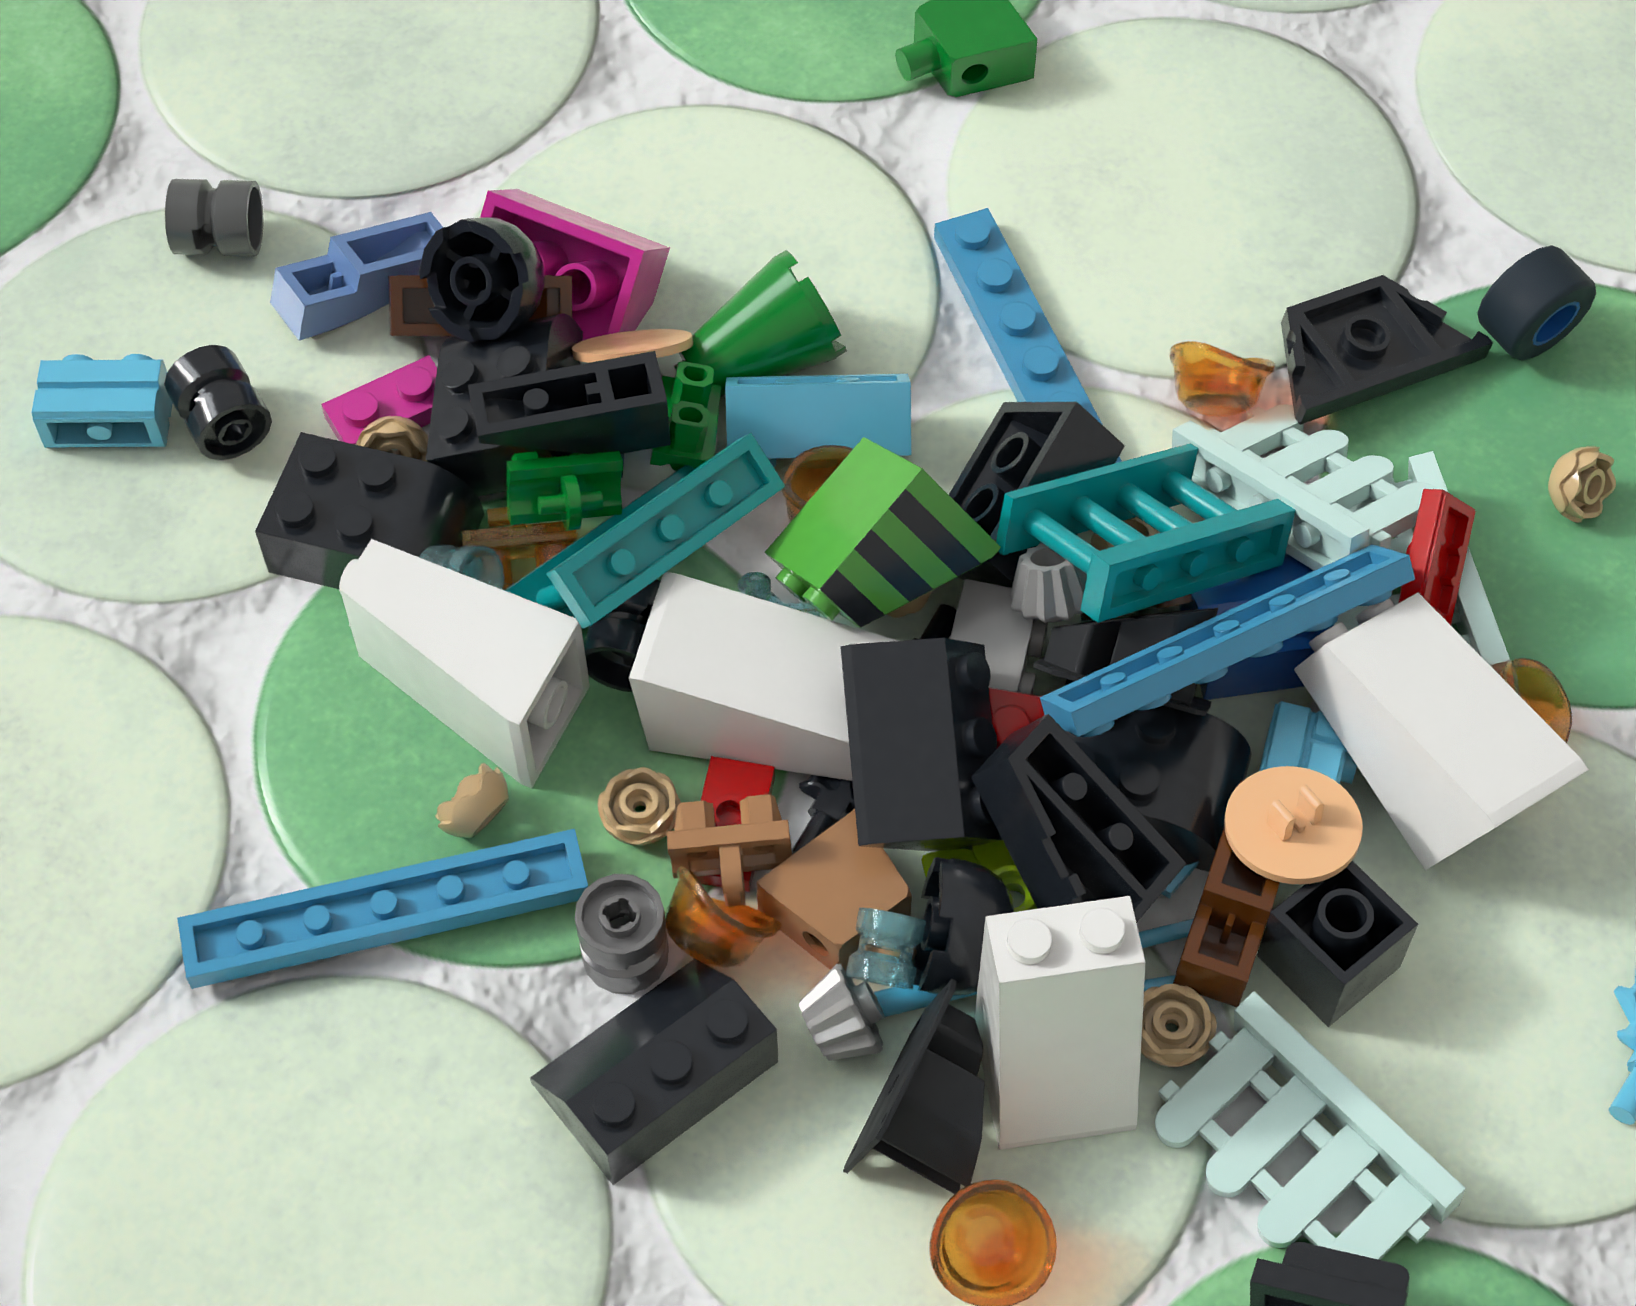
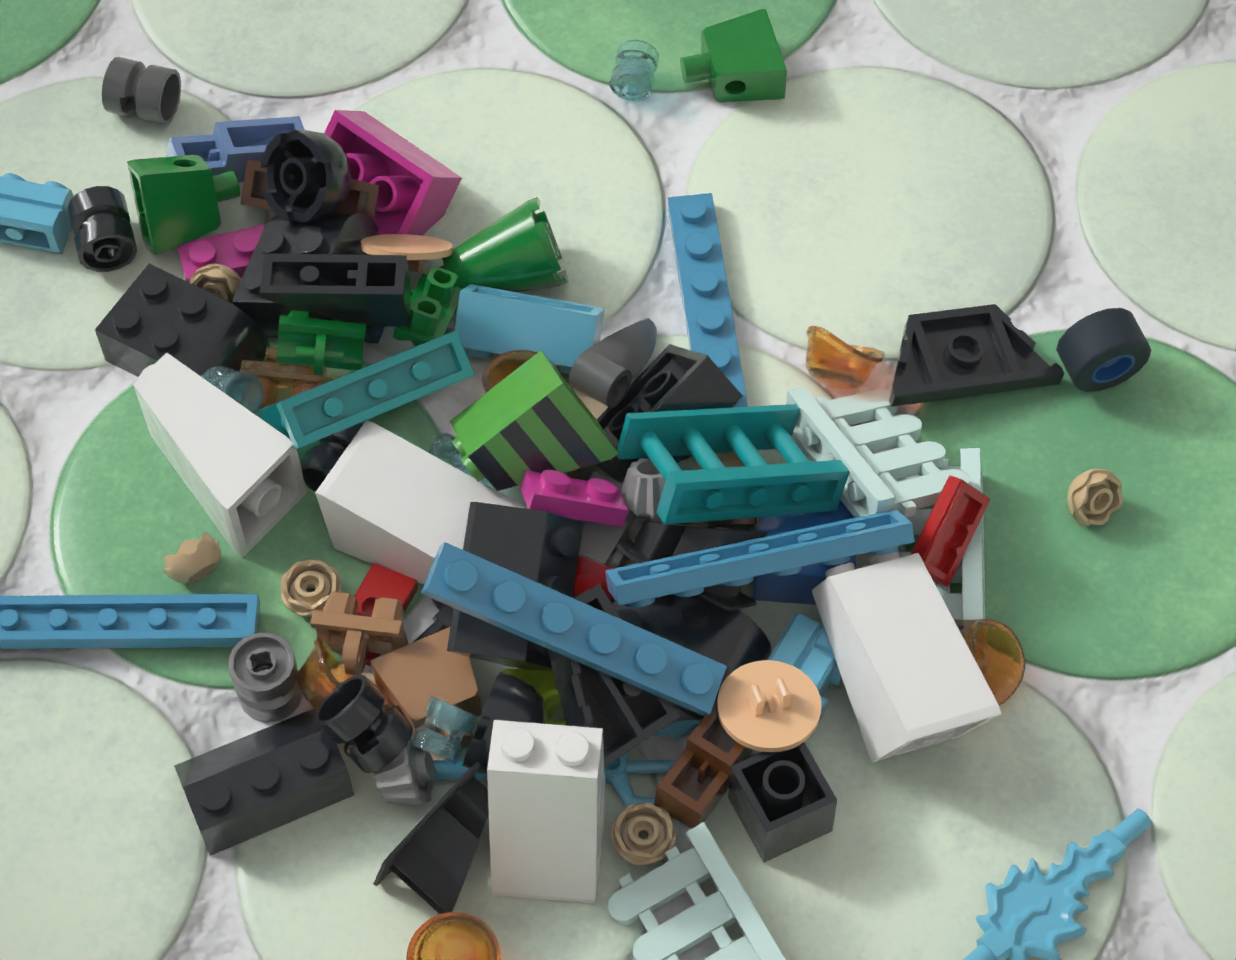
camera: 15 degrees right, 0 degrees up
none -> green torso [127,155,240,255]
none -> black wheel [315,674,413,773]
none -> dark azure plate [421,542,727,716]
none -> dark pink plate [520,470,628,527]
none -> dark grey piece [569,318,657,408]
none -> clear light blue wheel [610,40,659,101]

